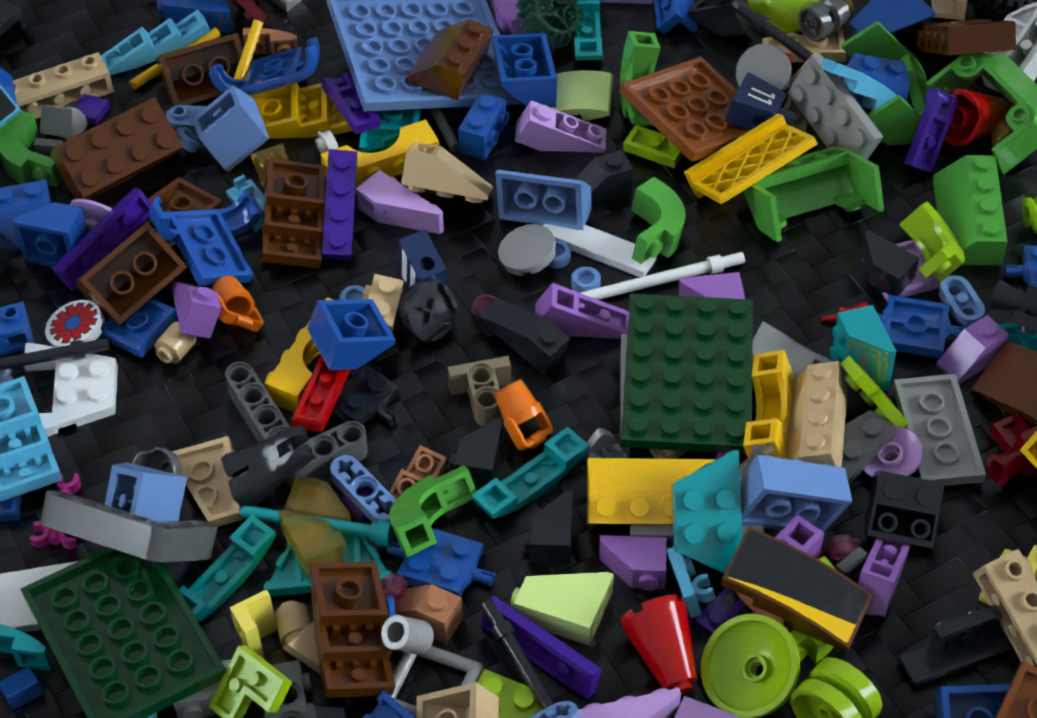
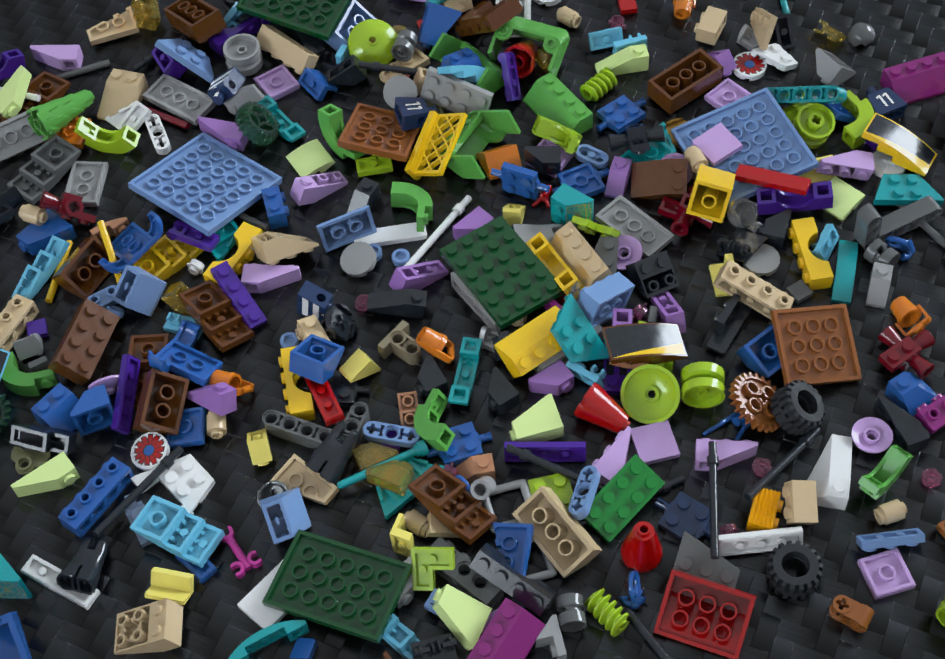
camera: 35 degrees left, 5 degrees up
dark grey beam [40,491,218,562] -> none
teal slope [179,514,277,623] -> none
reddish brown slope [407,19,493,101] -> none
blue slope [491,33,557,107] -> none
none -> light yellow slope [247,429,273,466]
none -> light yellow slope [339,348,381,383]
none -> orange slope [475,144,522,180]
none -> blue plate [490,162,550,200]
none -> light yellow slope [503,203,526,226]

